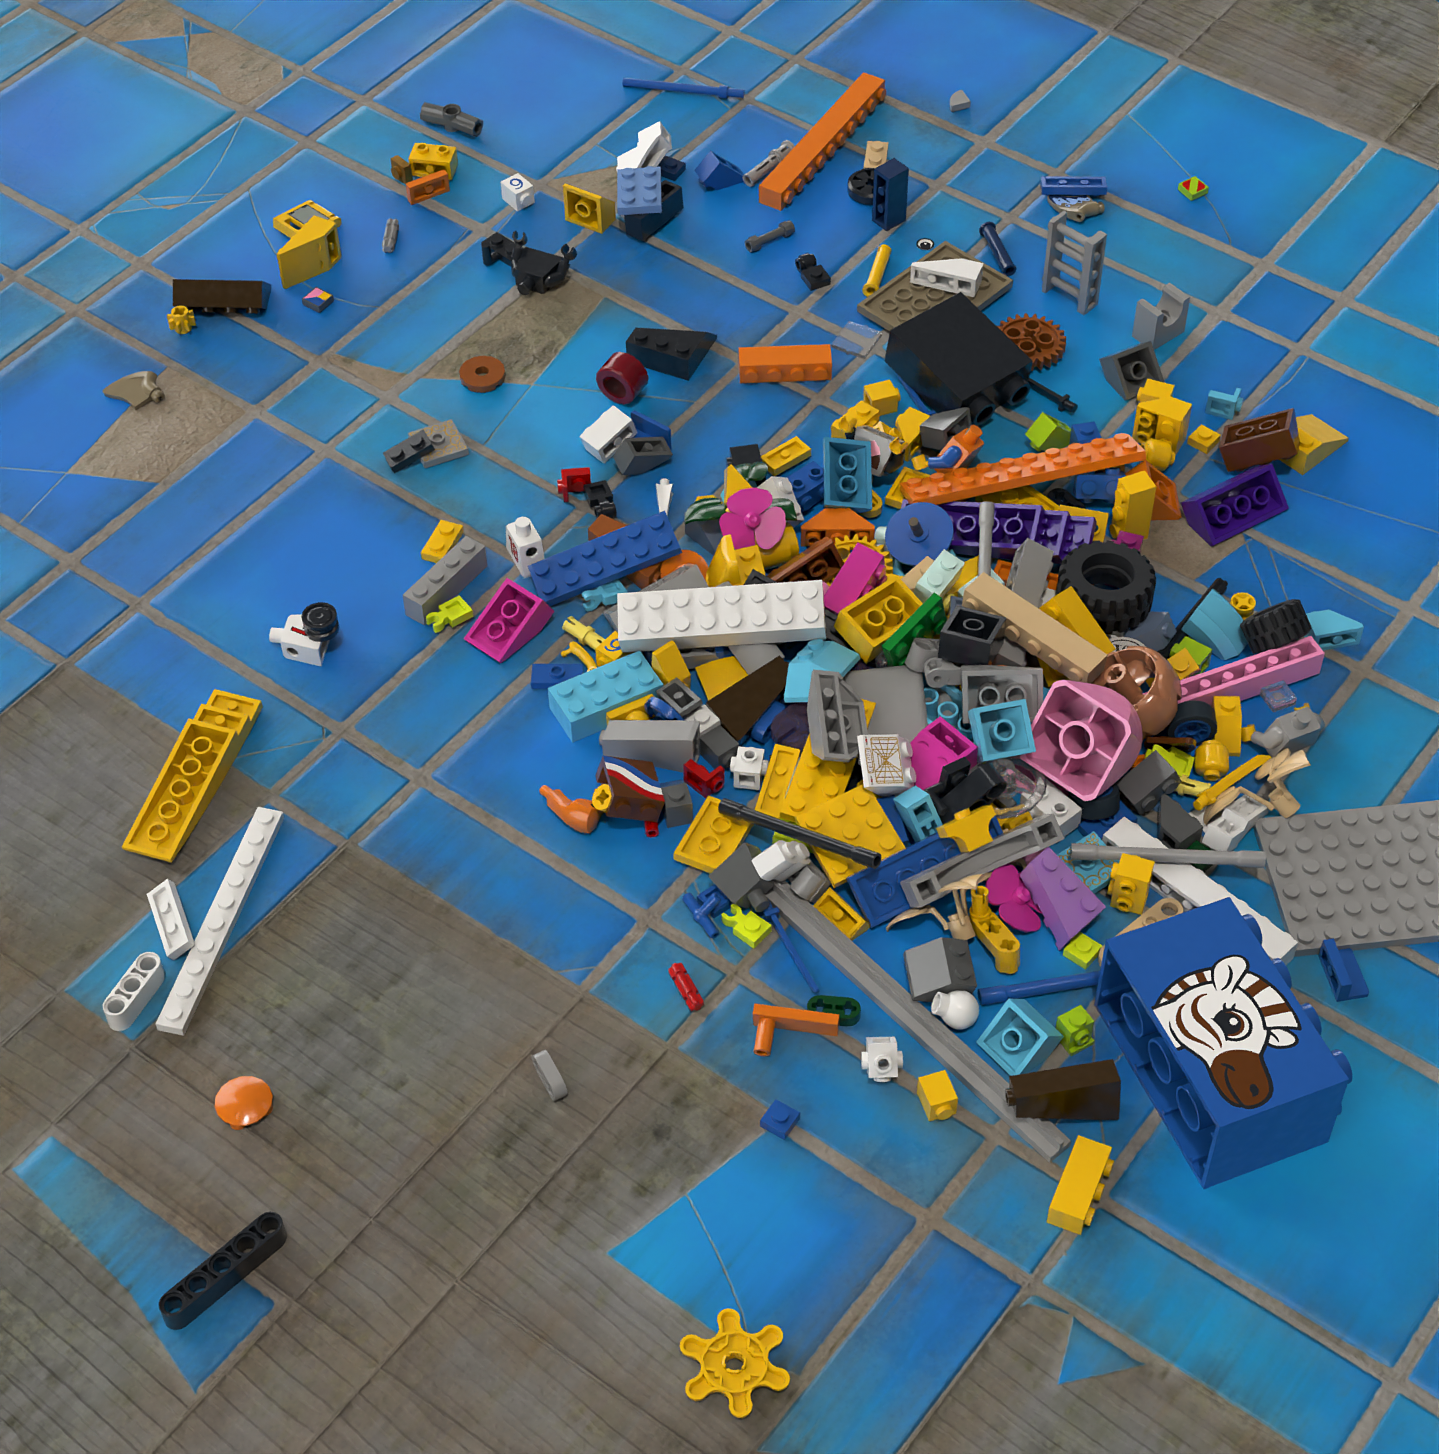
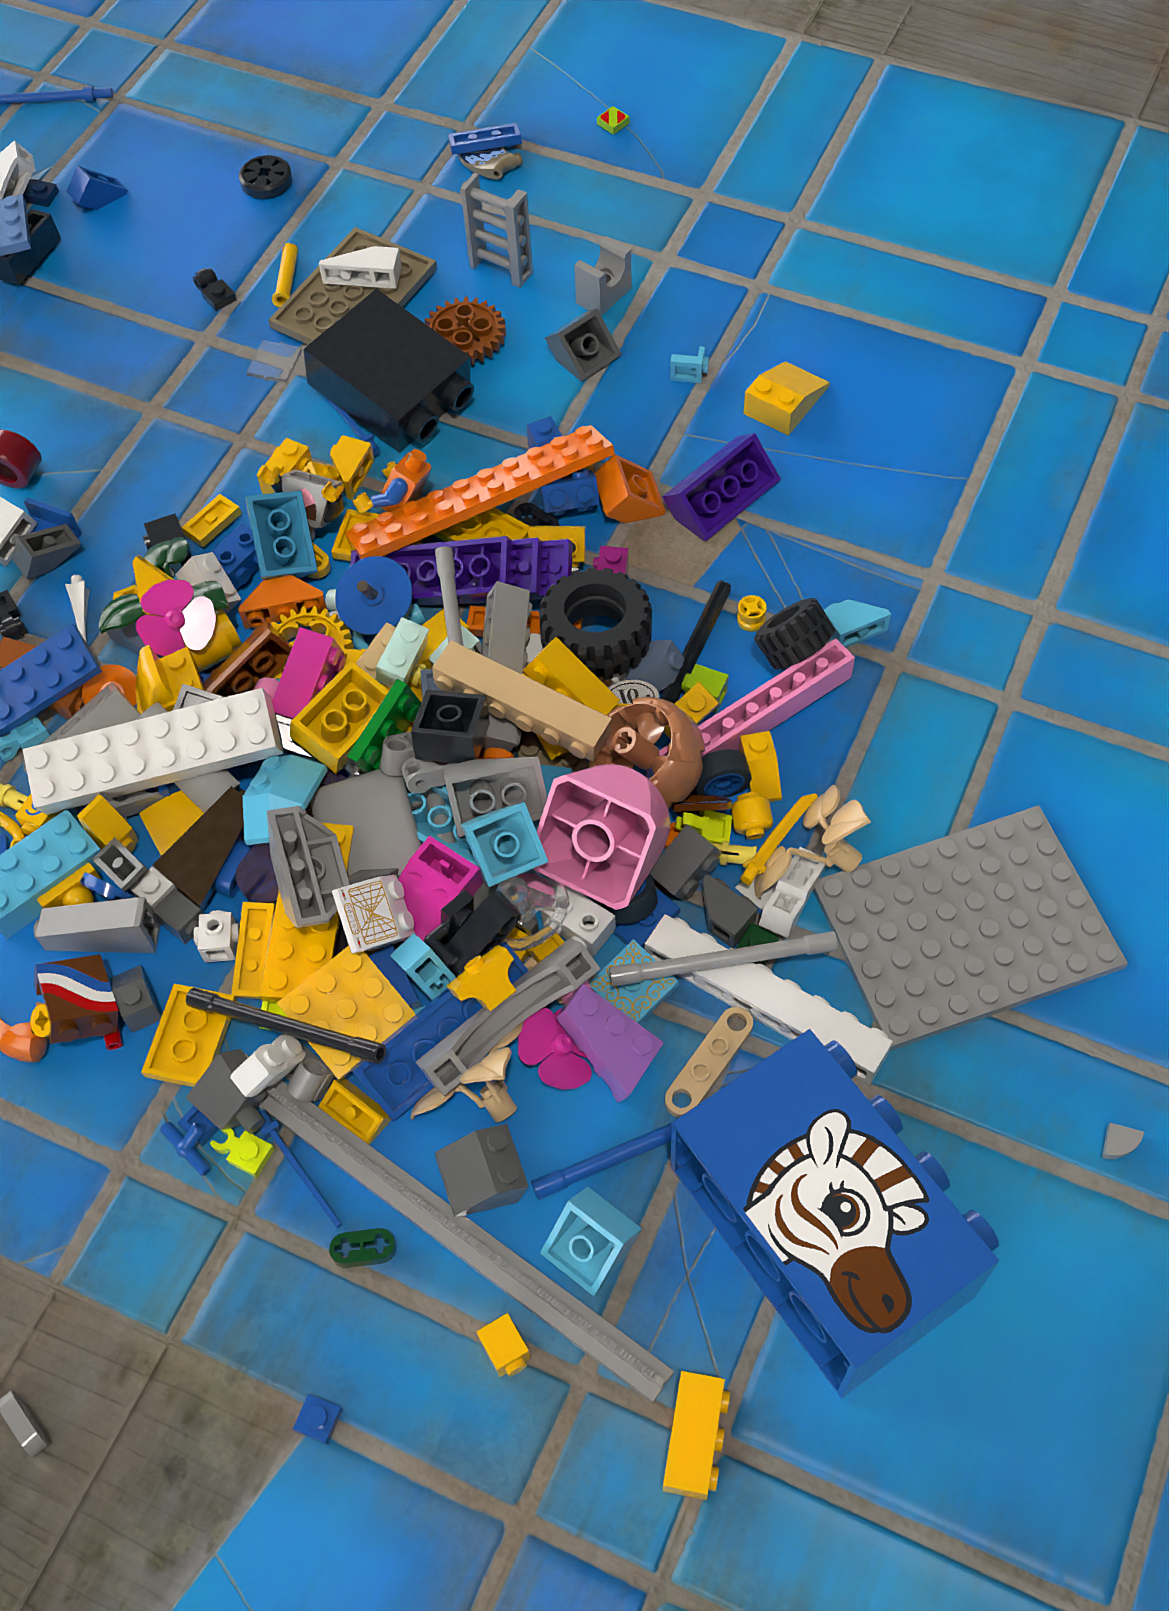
camera: 10 degrees left, 10 degrees up
black wedge [626,327,717,381] -> none
red axle [668,963,704,1011] -> none
red bracket [683,759,725,798] -> none
orange brick [738,344,832,383] -> none
light grey pin [743,140,795,187] -> none
dark grey bar [745,220,795,252] -> none
orange piece [753,1003,839,1056] -> none
orange brick [759,72,886,211] -> none
white brick [861,1037,903,1082] -> none
tan plate [863,141,889,169] -> none
yellow brick [863,380,901,416] -> none
dark blue brick [872,158,909,231] -> none
black sticker [916,238,934,250] -> none
dark grey slope [920,407,972,450] -> none
white piece [931,990,979,1030] -> none
light grey tile [950,90,971,112] -> none
yellow beam [969,886,1020,974] -> none
dark blue pin [979,221,1017,276] -> none
dark brown slope [1005,1059,1121,1120] -> none
lime slope [1025,412,1071,452] -> none
black sword [1028,378,1078,413] -> none
lime brick [1056,1005,1095,1056] -> none
neon yellow plate [1063,932,1102,970] -> none
yellow brick [1107,853,1155,915] -> none
yellow brick [1110,470,1156,540] -> none
yellow slope [1132,397,1192,456] -> none
yellow brick [1136,378,1175,403] -> none
yellow head [1140,438,1175,472] -> none
medium azure slope [1181,589,1248,660] -> none
yellow plate [1187,424,1221,454] -> none
reddish brown slope [1219,408,1300,472] -> none
light grey torso [1241,703,1325,757] -> none
clear plate [1260,680,1297,712] -> none
blue panel [1318,938,1369,1002] -> none

